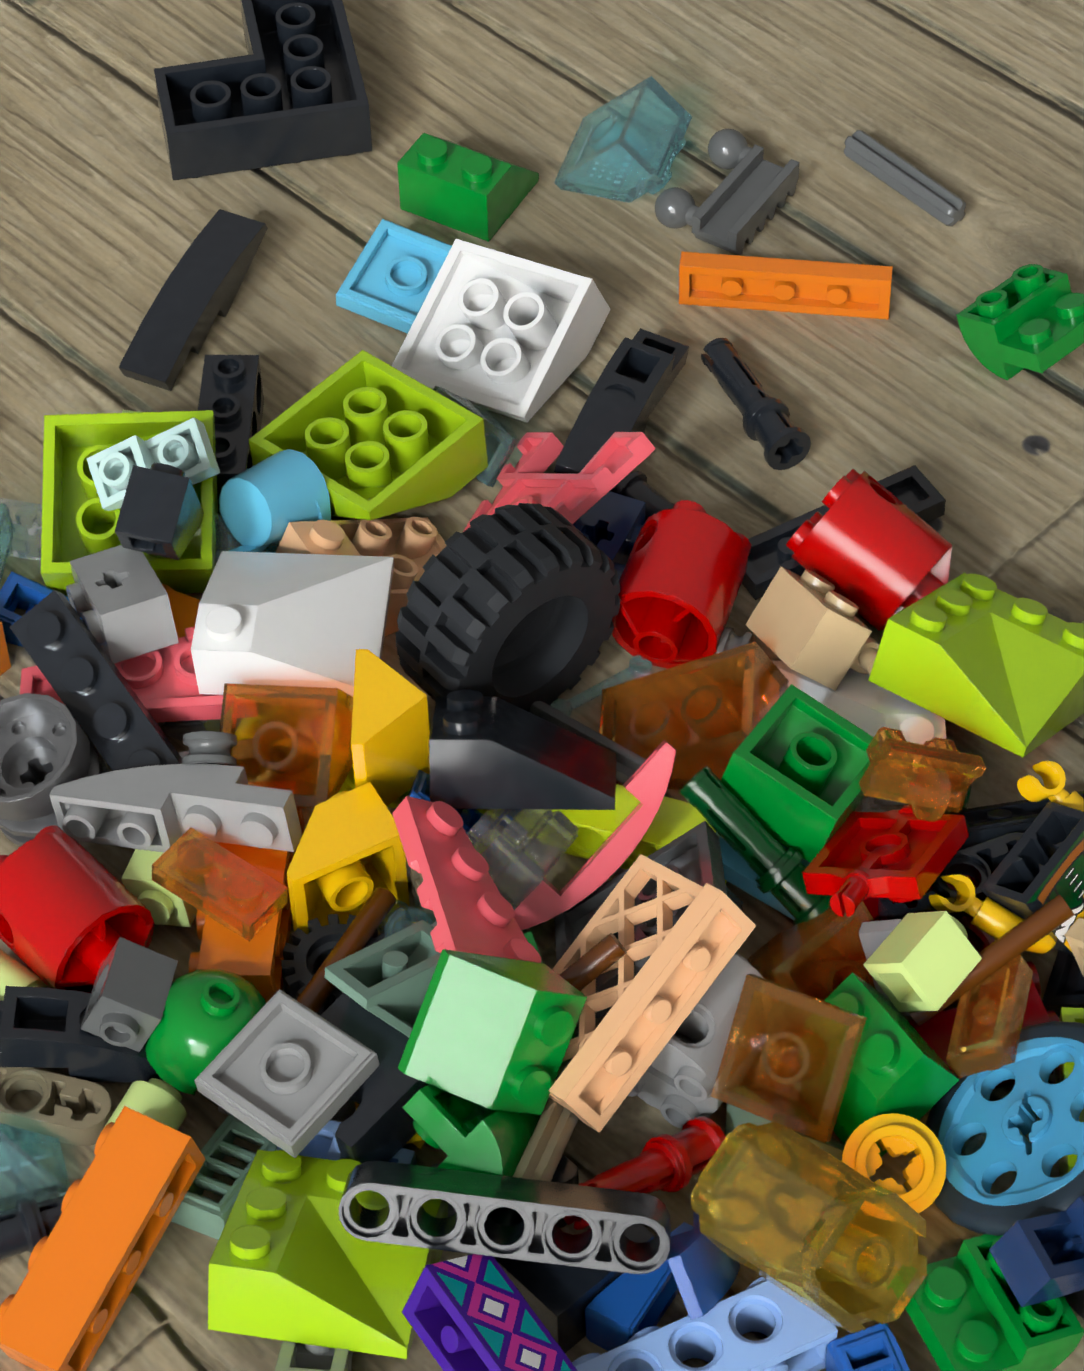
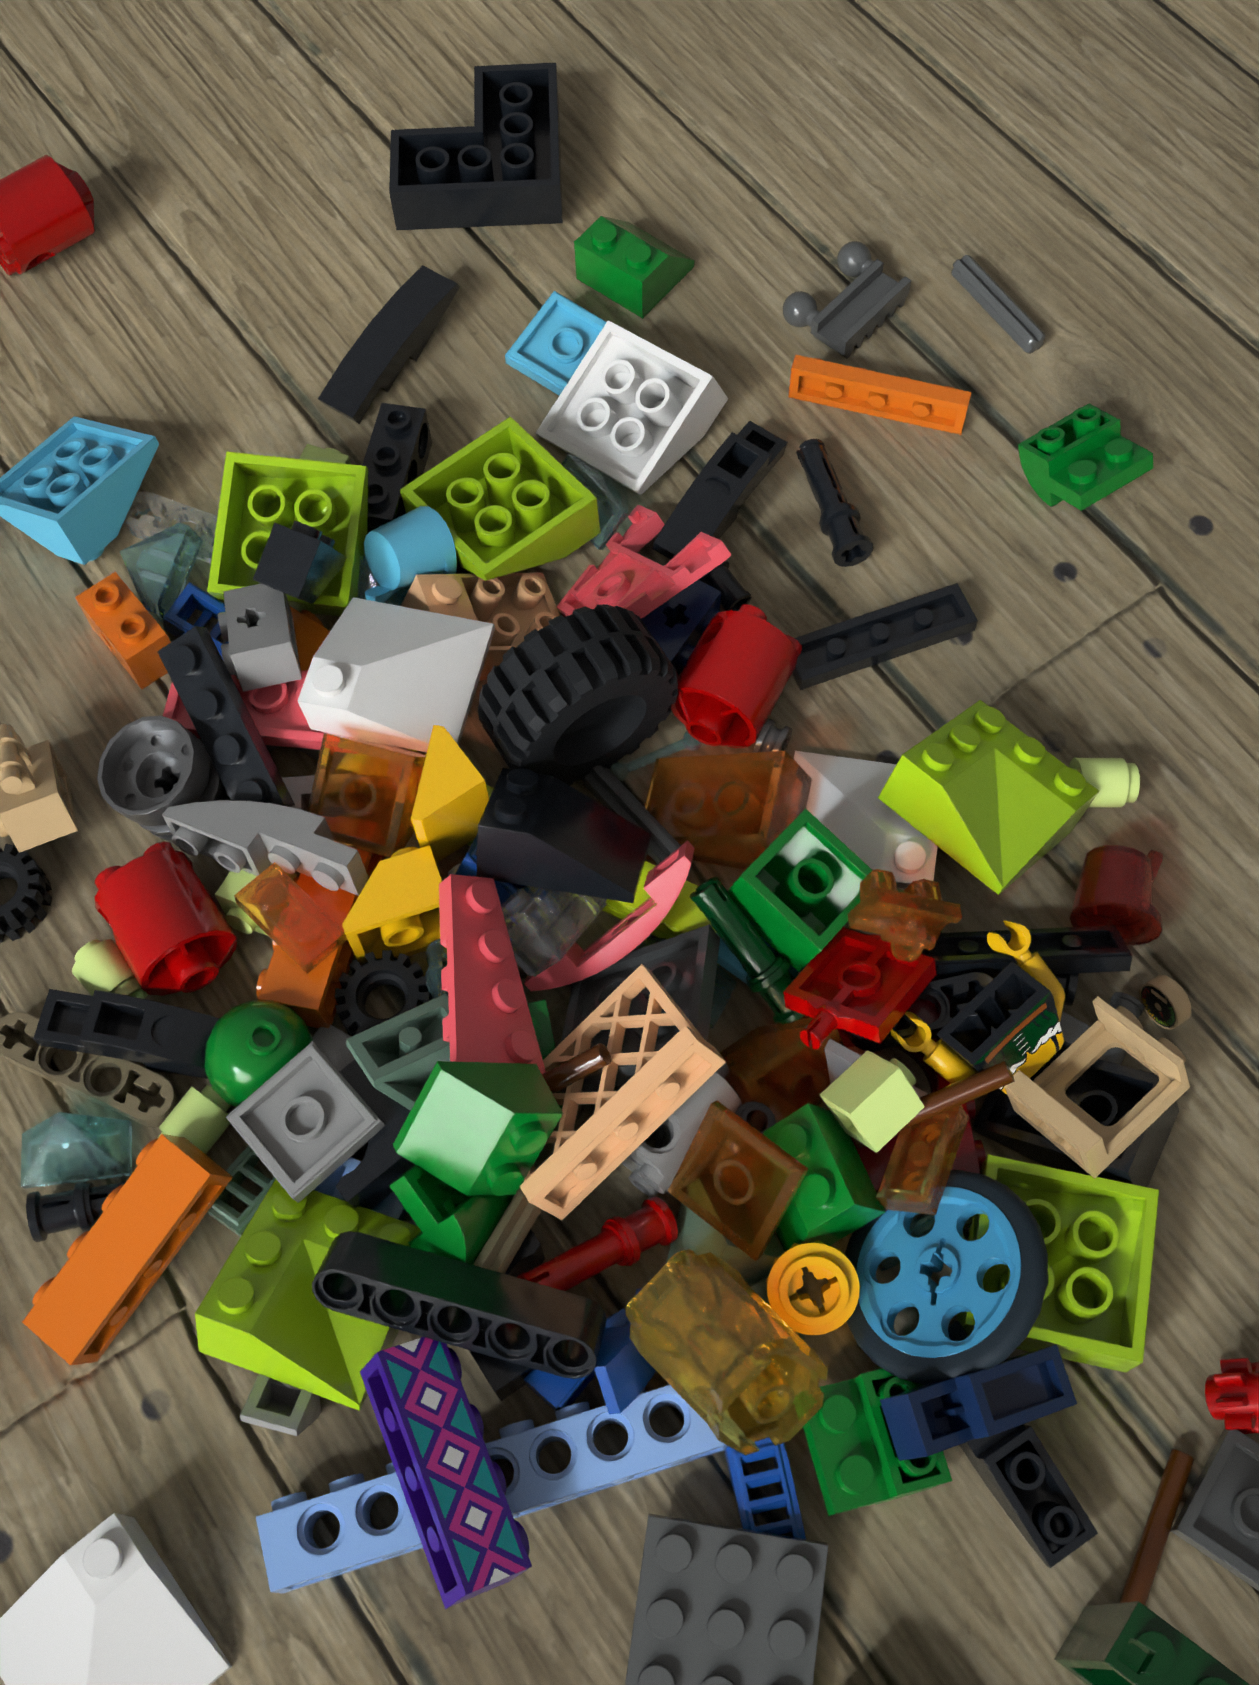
camera: 10 degrees right, 15 degrees up
dark grey brick [80,937,178,1052] -> none
light aqua slope [86,417,220,511] -> none
dark grey bush [182,731,238,766] -> none
reddish brown bar [297,887,396,1013] -> none
clear light blue slope [554,76,692,203] -> none
tan brick [745,567,880,691] -> none
red cylinder [786,469,953,631] -> none

